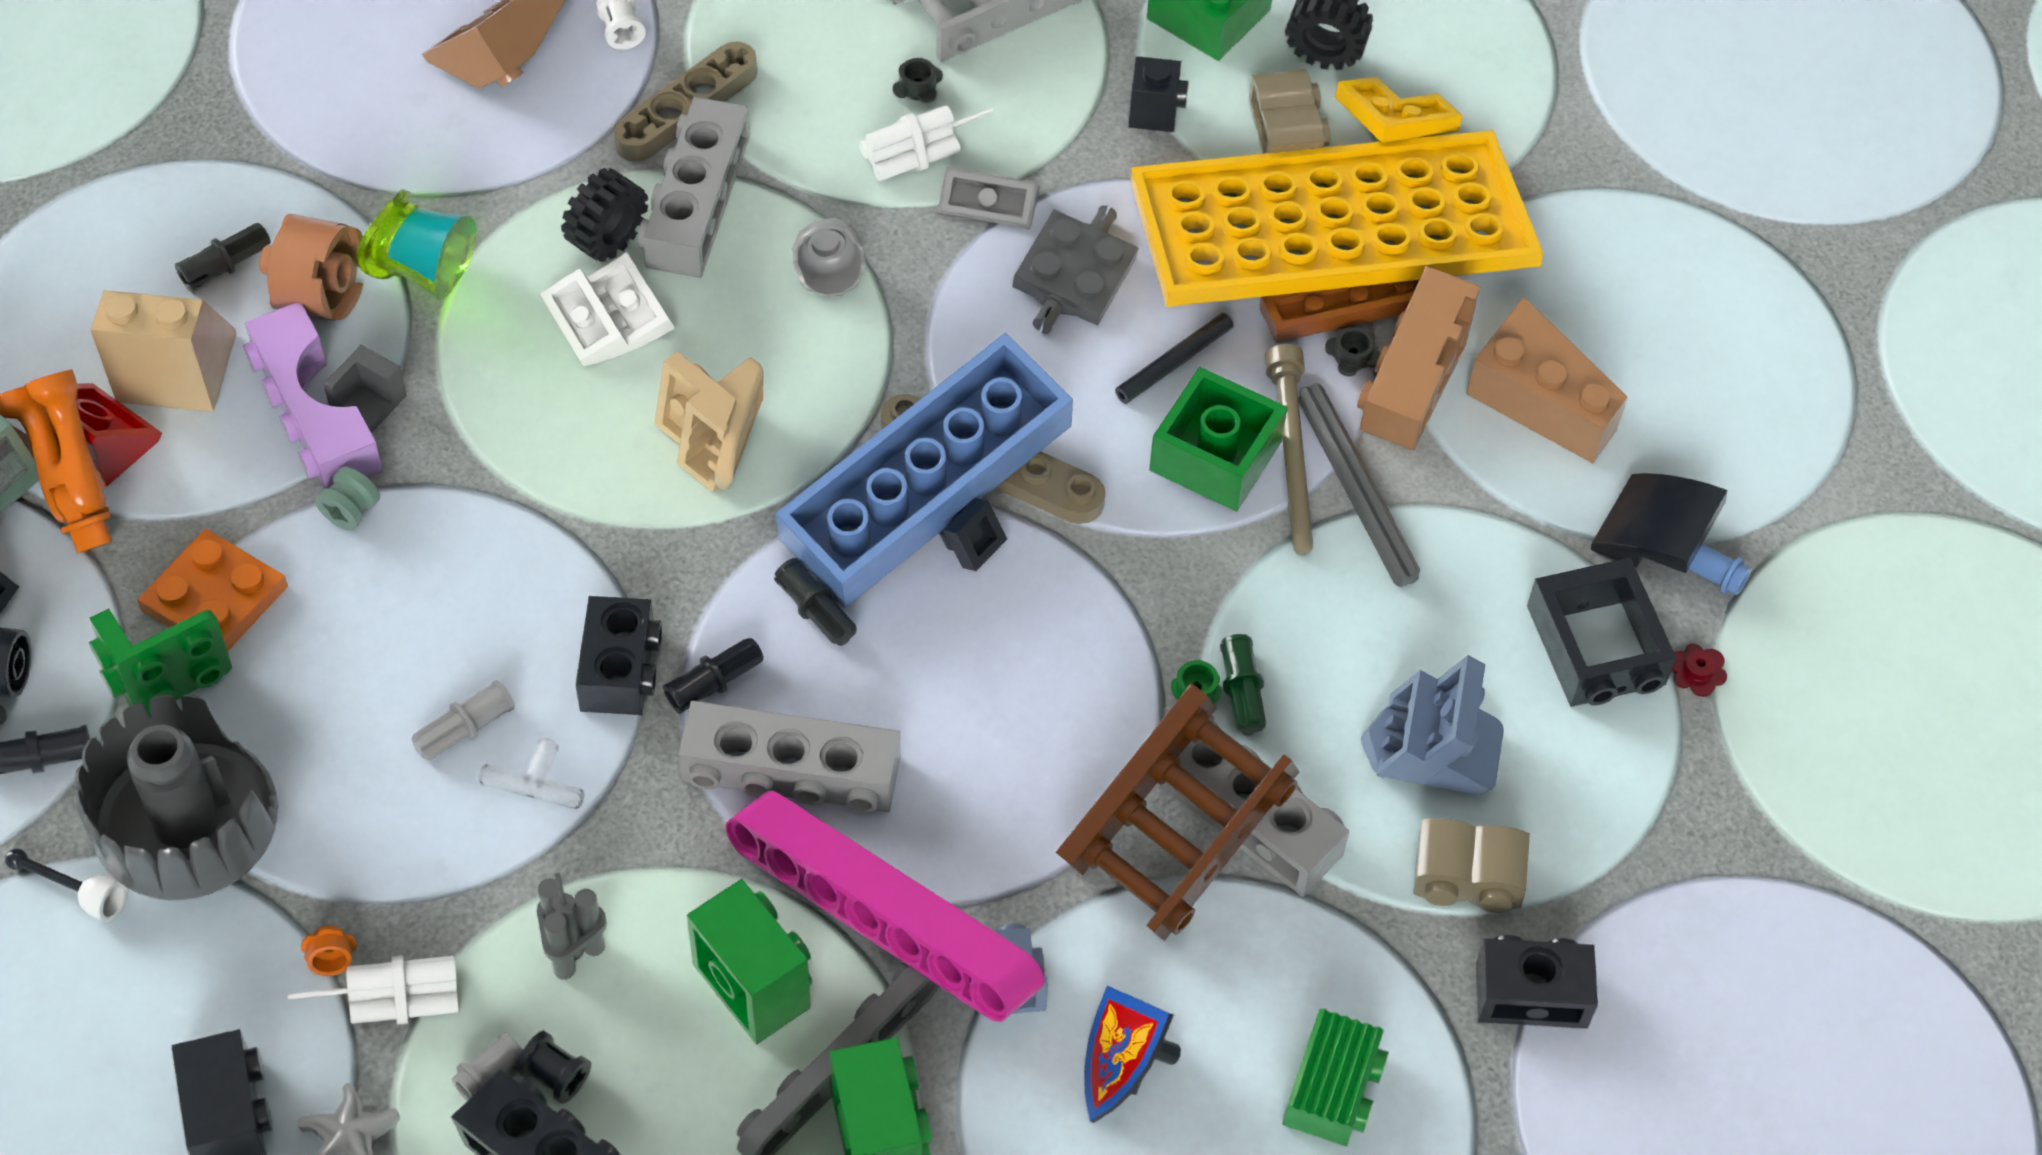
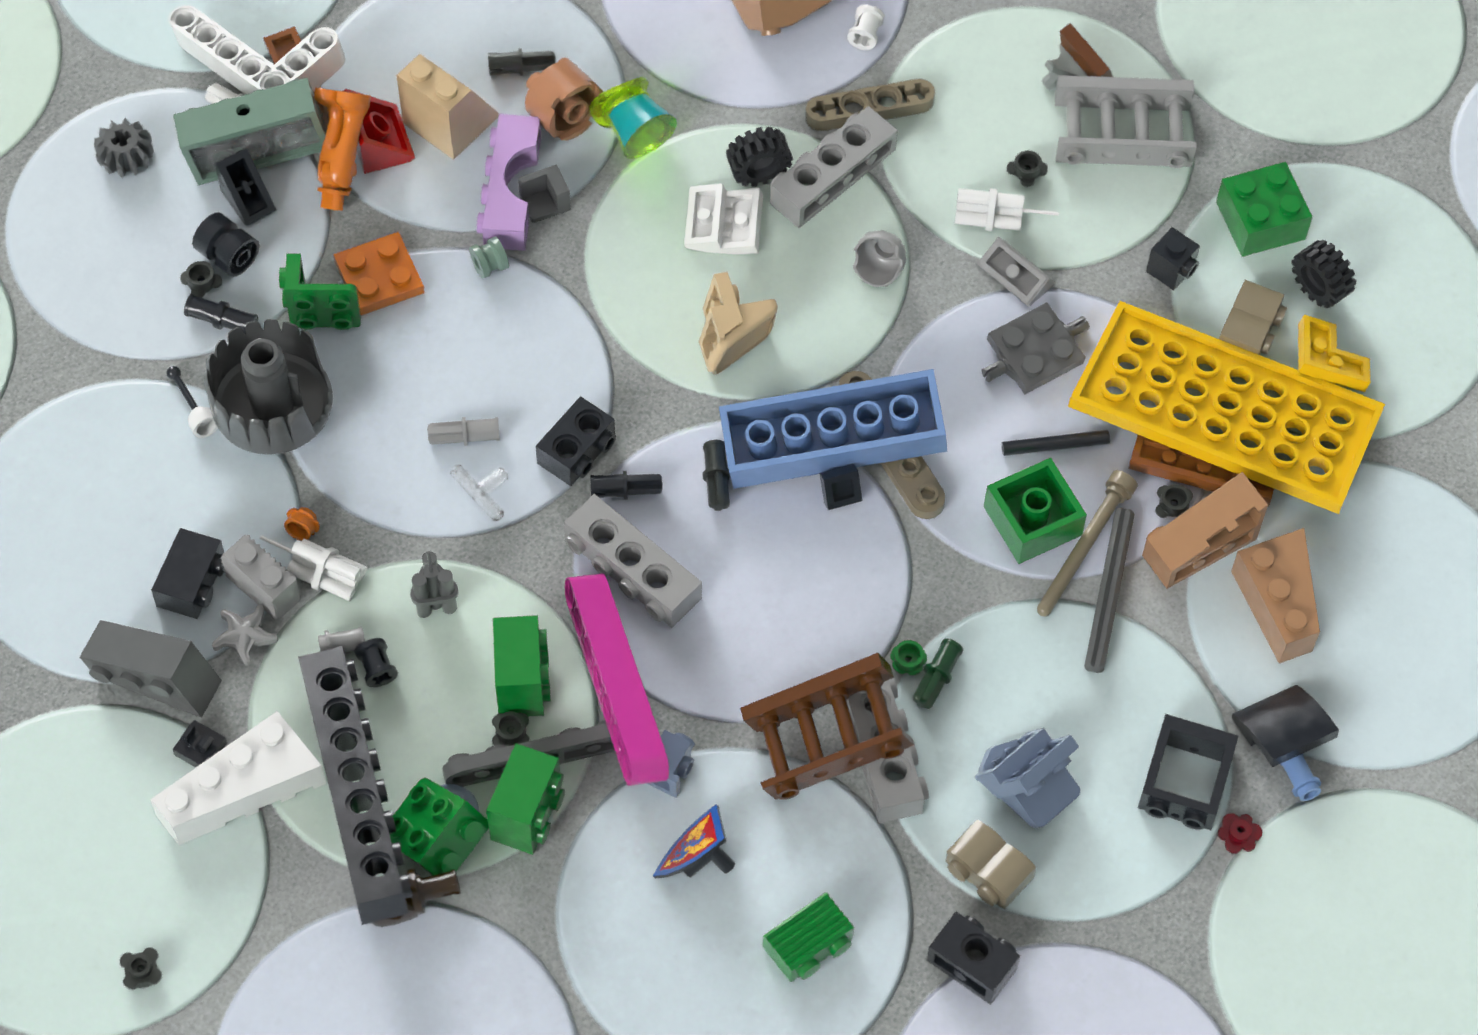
camera: 35 degrees right, 5 degrees up
none -> light grey brick [220,535,300,620]
none -> pearl dark grey plate [492,711,530,746]

